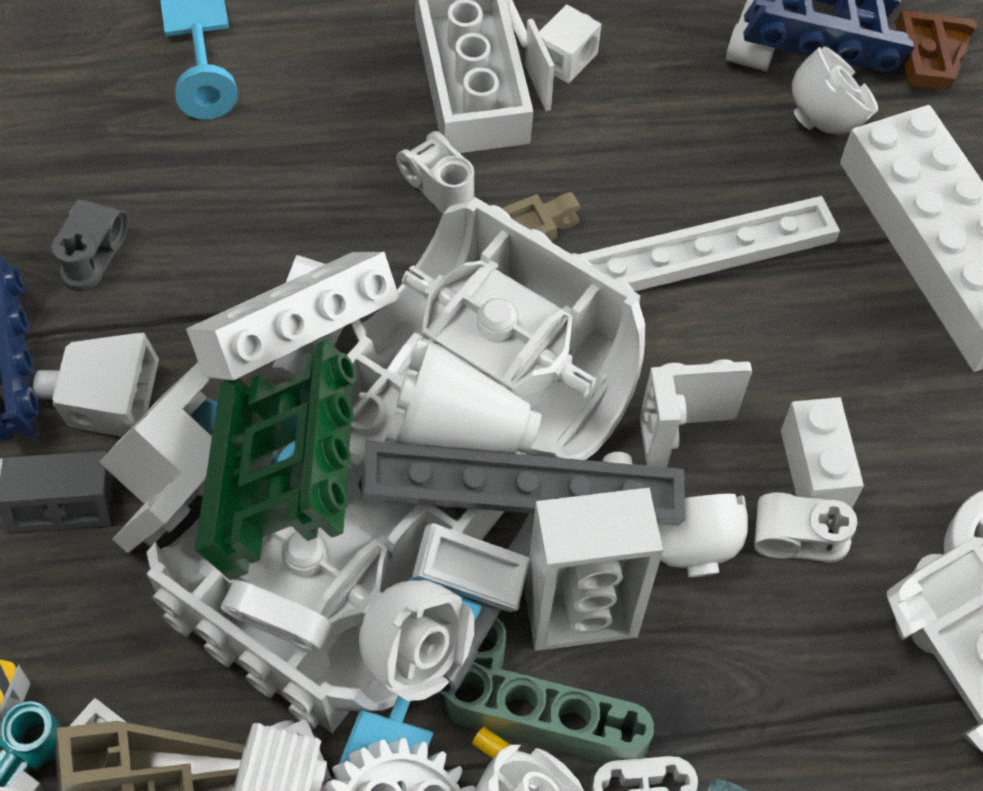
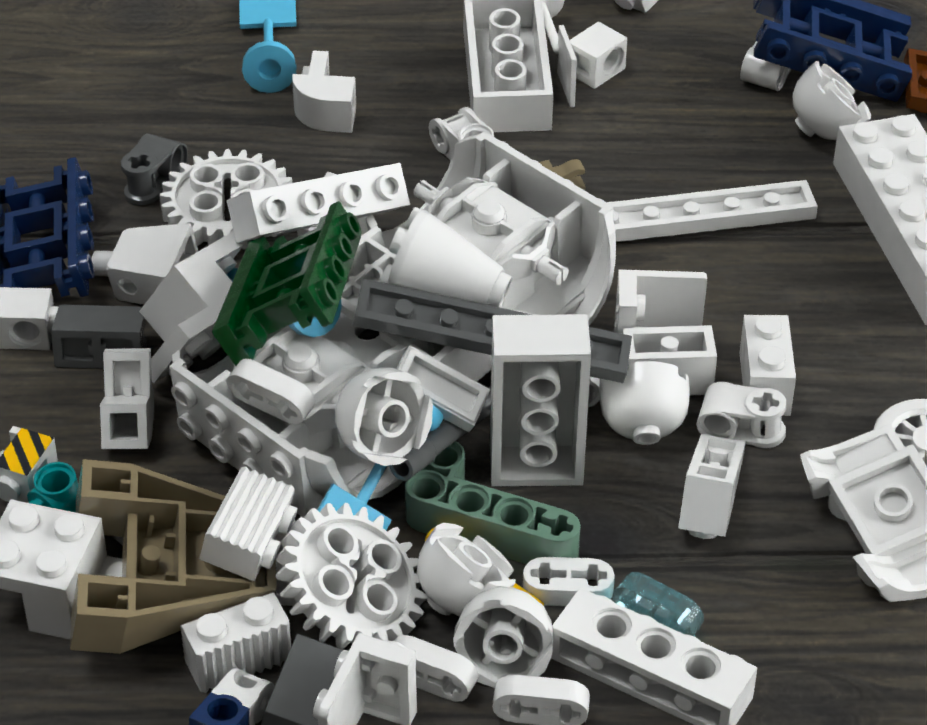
camera: 10 degrees right, 15 degrees down
none -> white brick [100,348,154,449]
none -> white gear [160,149,292,249]
none -> white brick [292,51,356,133]
none -> white brick [622,325,717,395]
none -> white slope [678,434,746,539]

